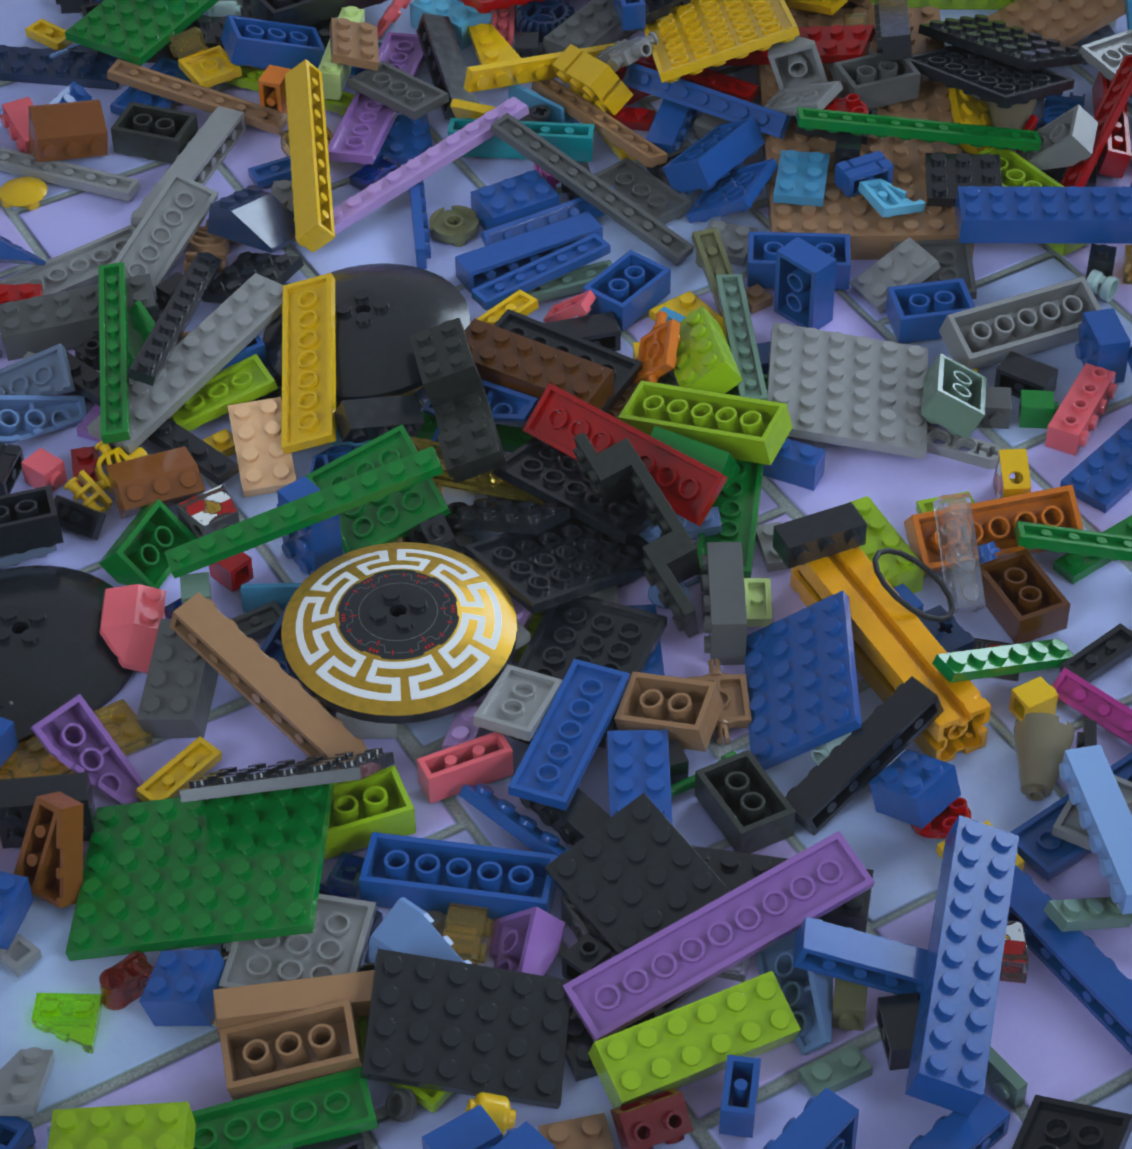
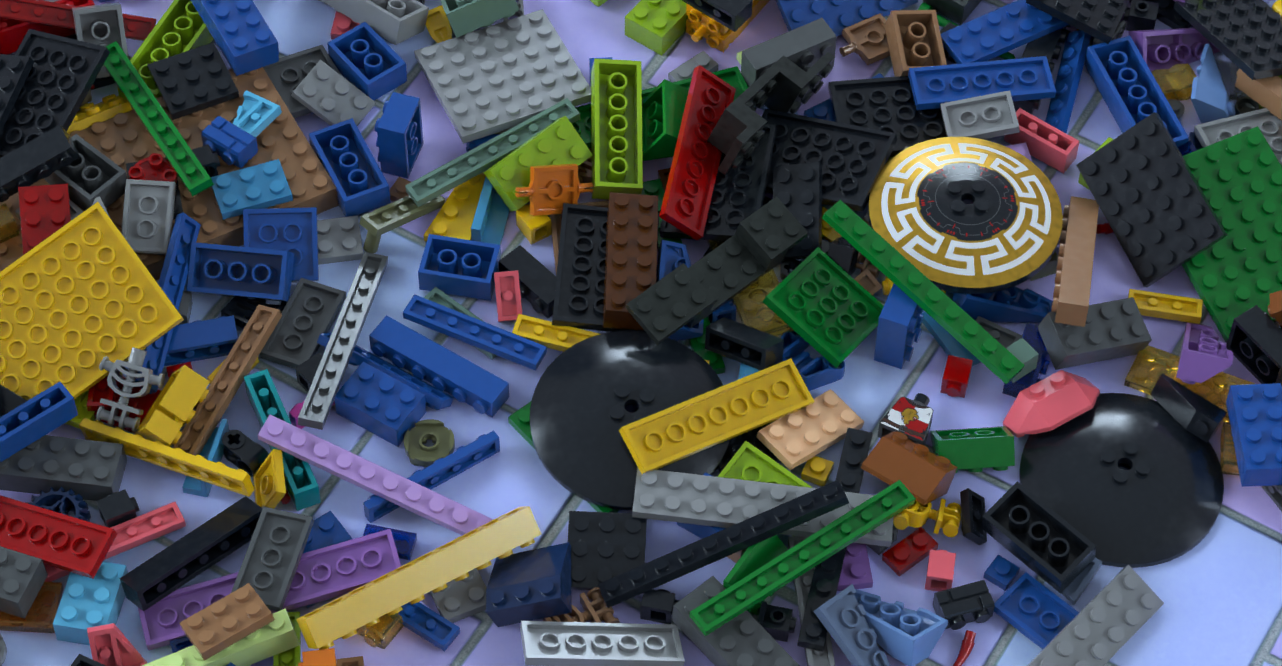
camera: 120 degrees left, 10 degrees up
yellow wing [469,23,521,65] -> none

